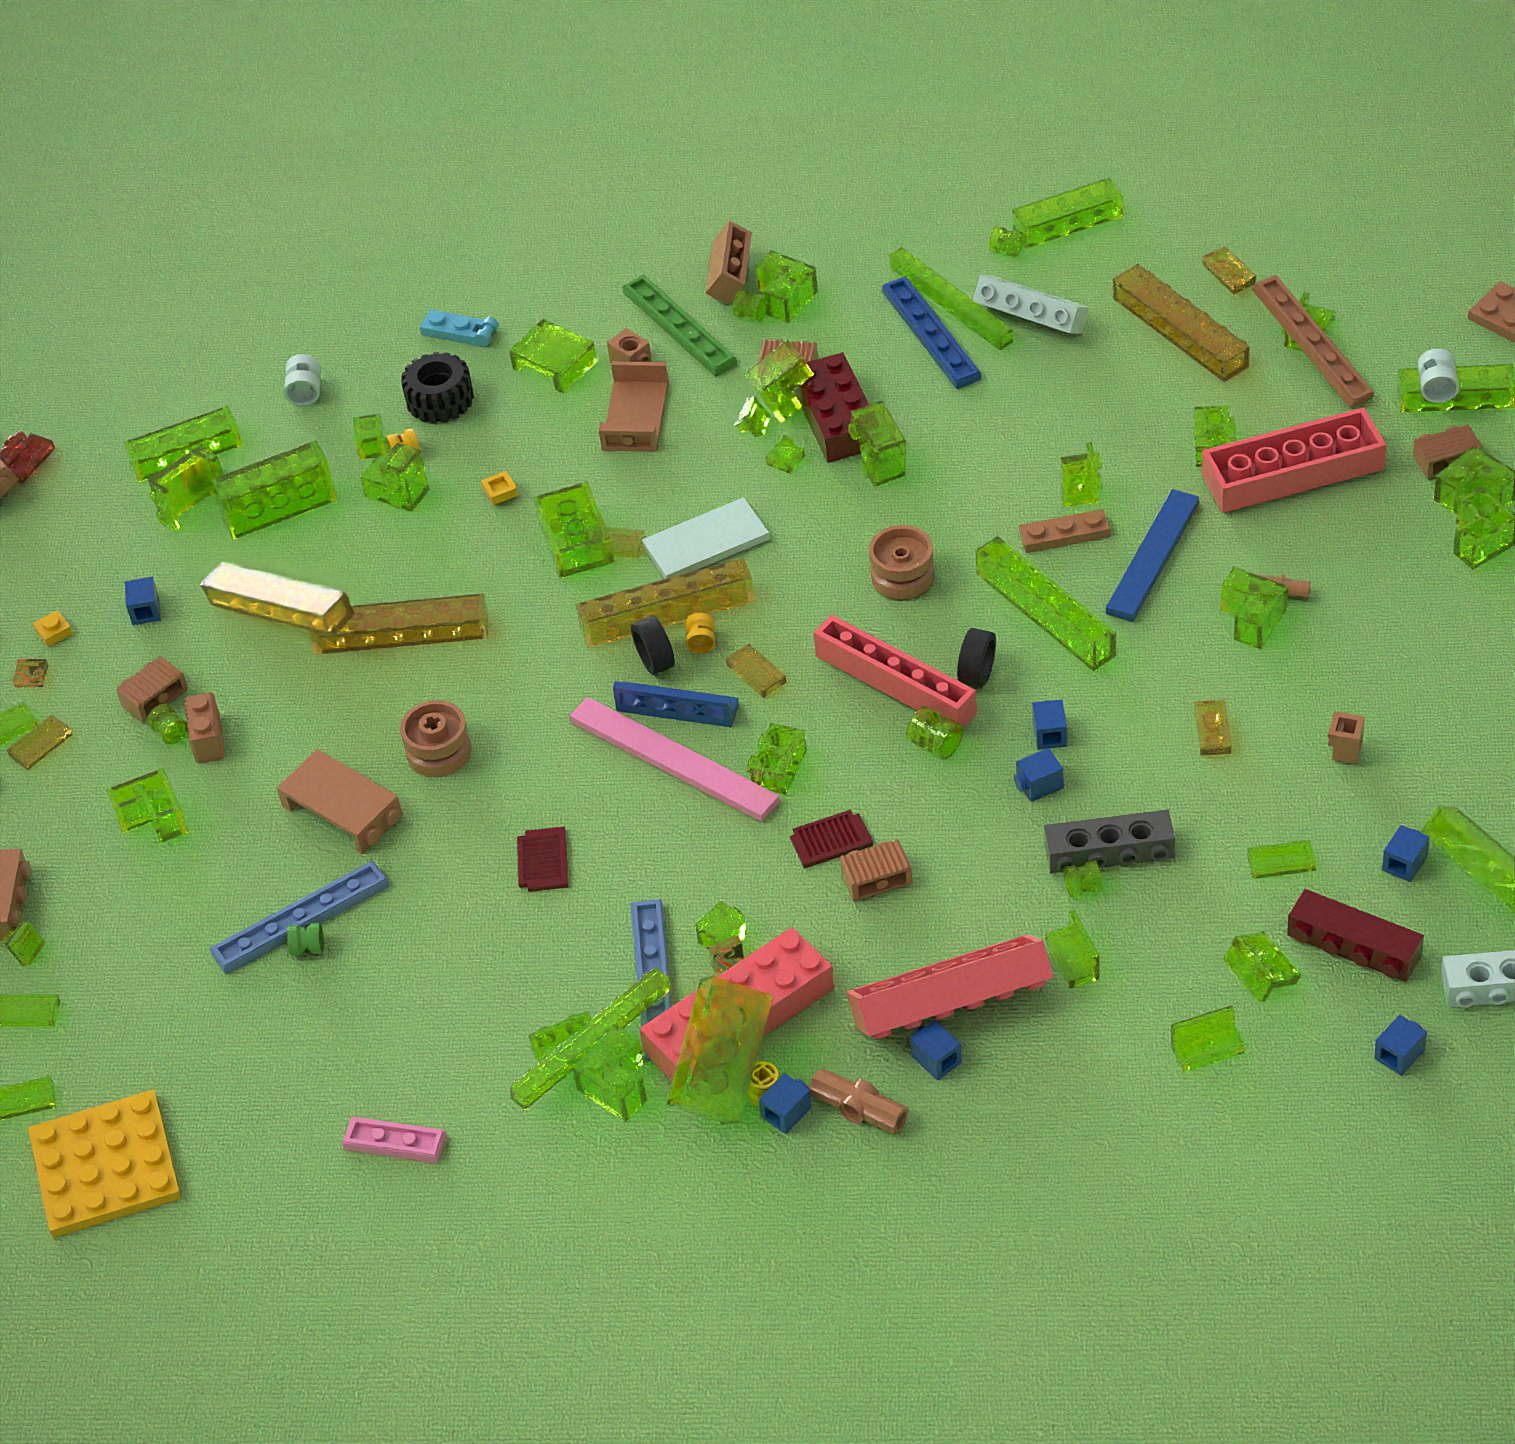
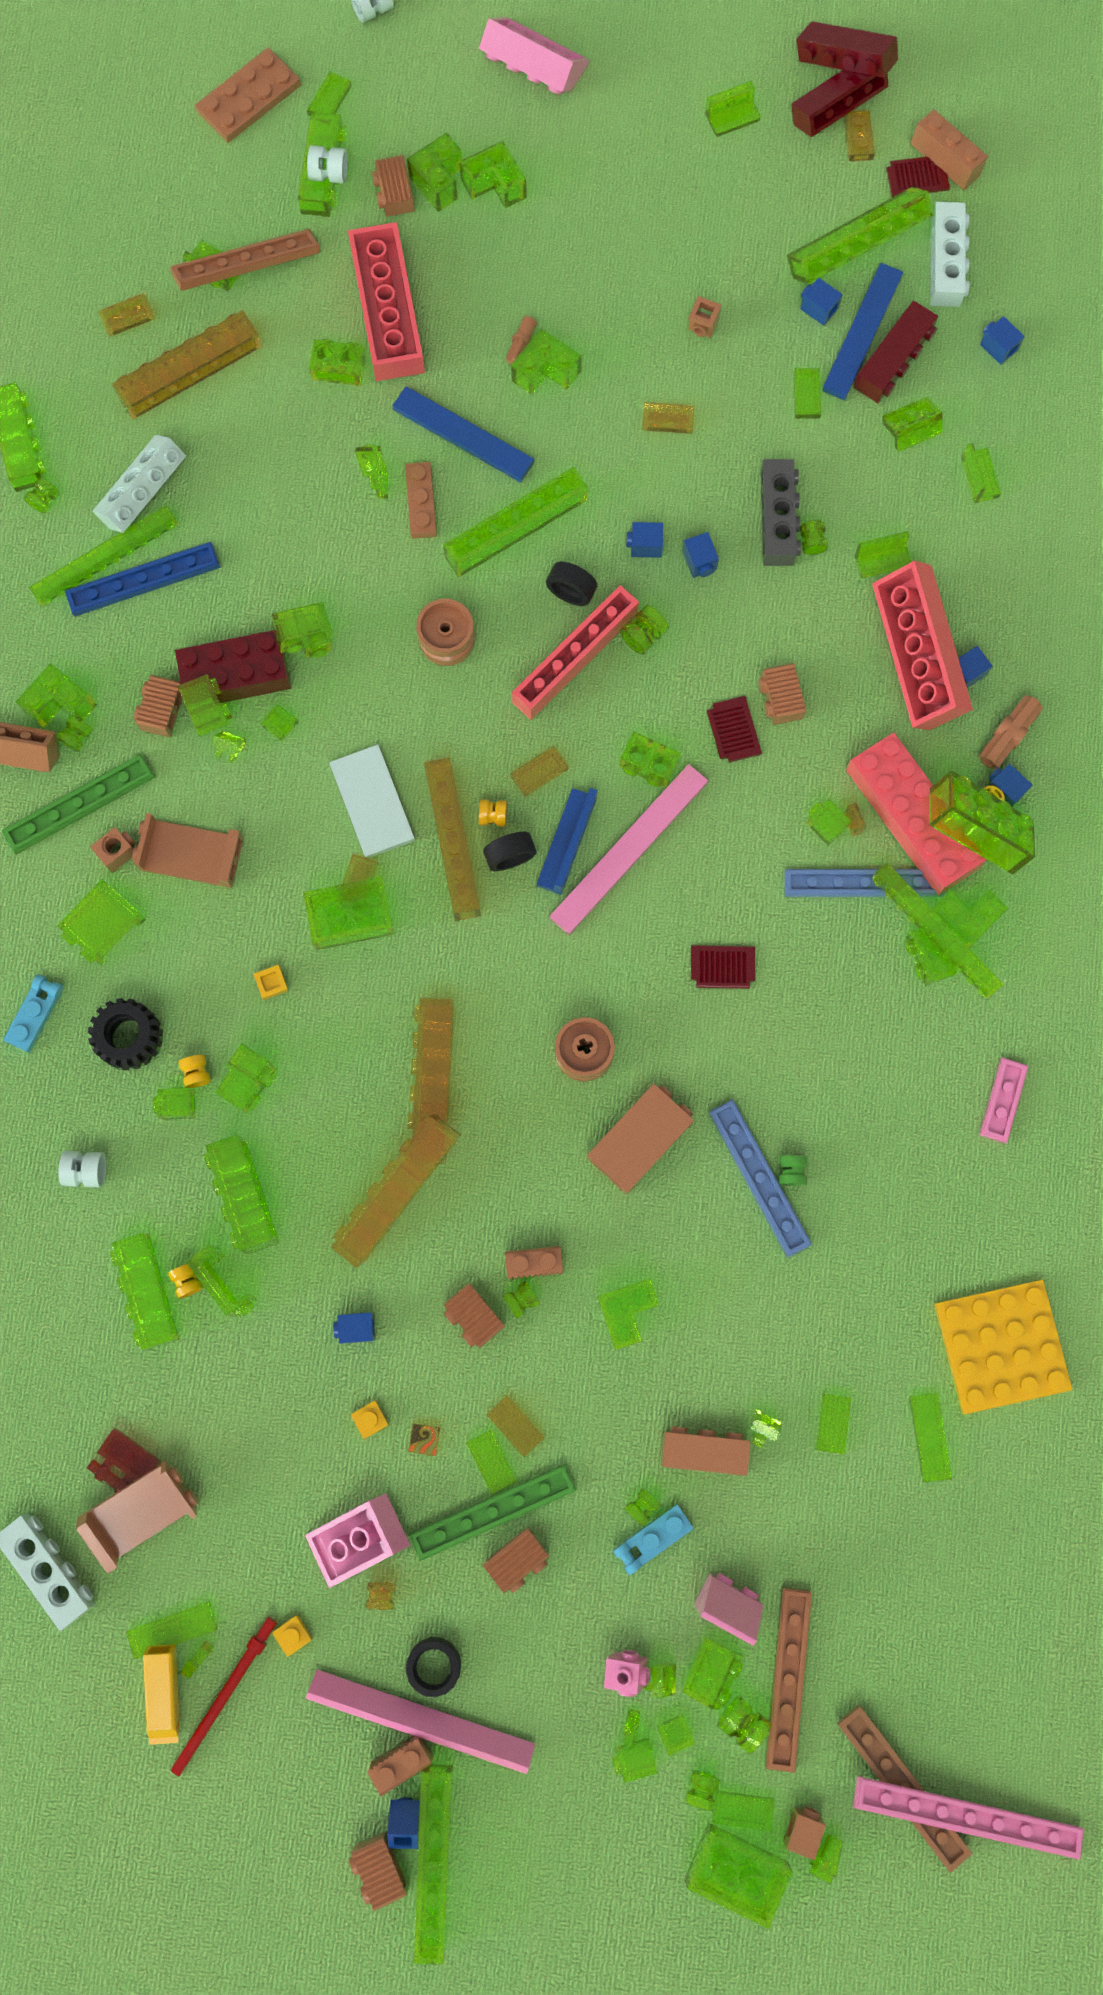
camera: 90 degrees left, 30 degrees up
none -> blue tile [822,263,903,401]

